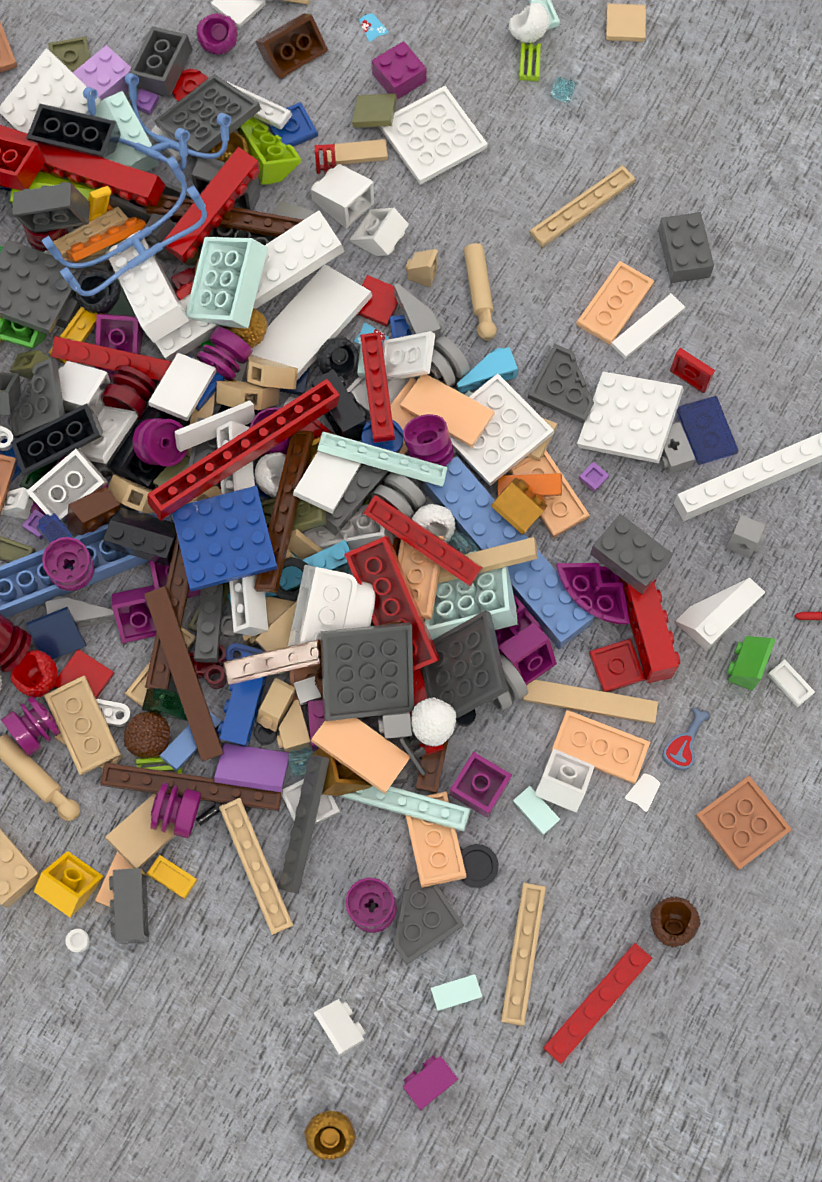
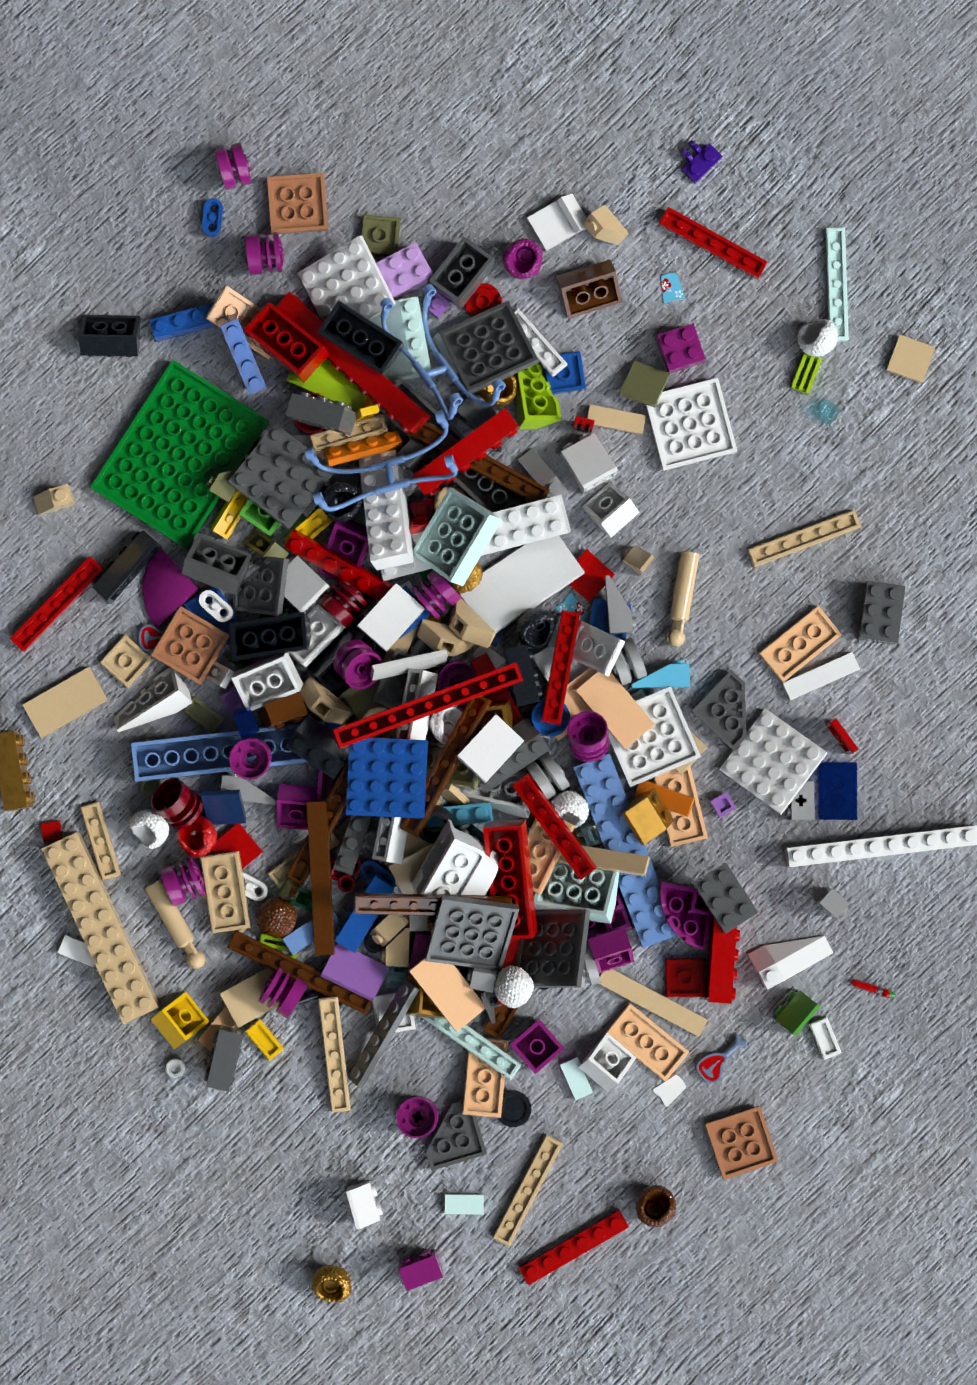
camera: 10 degrees right, 15 degrees up
light aqua tile [317,432,447,487] -> none

